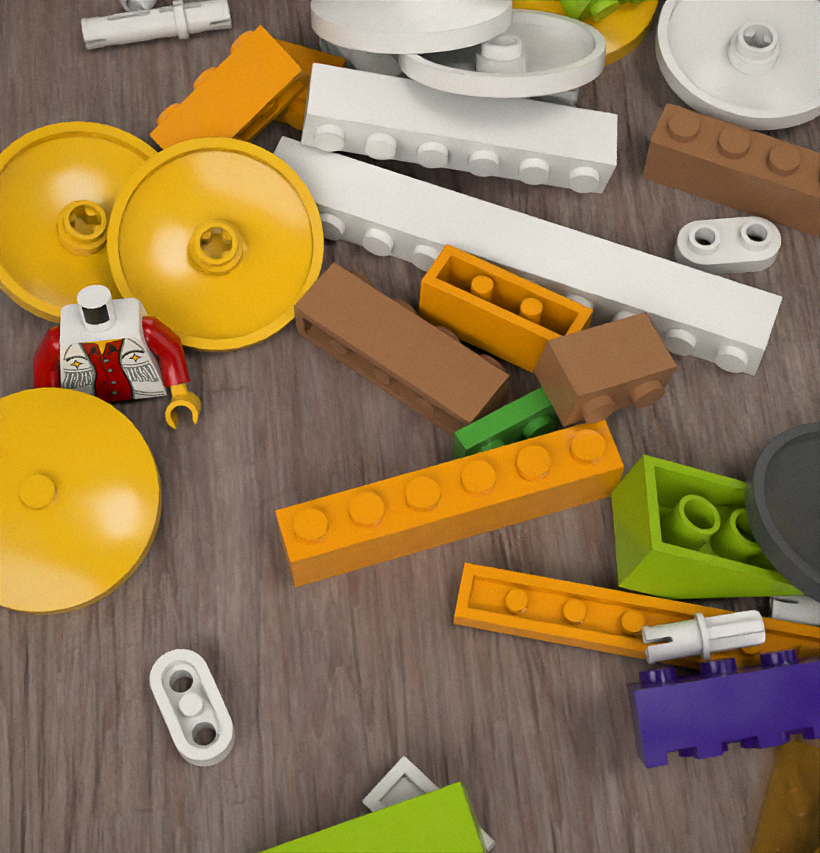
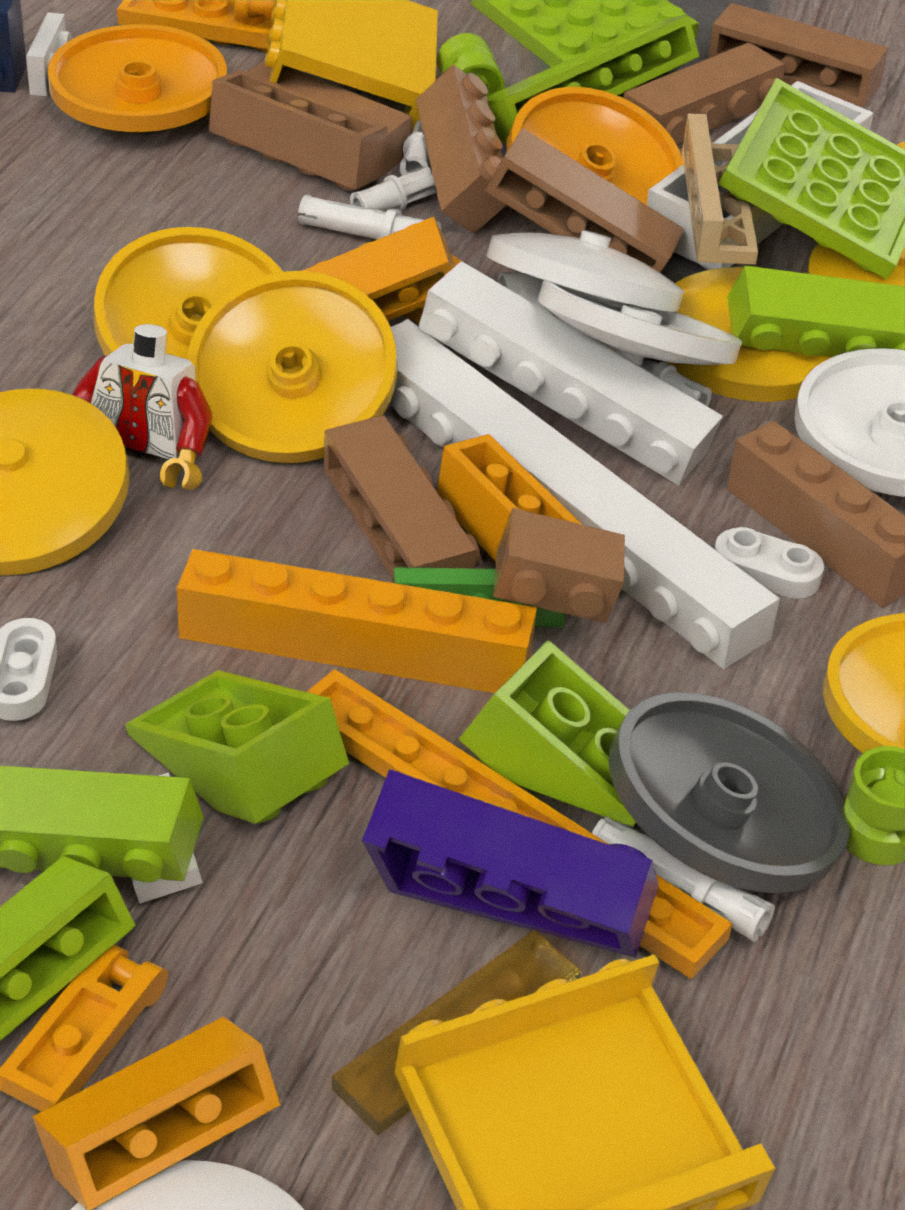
camera: 25 degrees right, 20 degrees down
white axle [641,610,765,665] -> none
none -> lime slope [125,670,349,824]

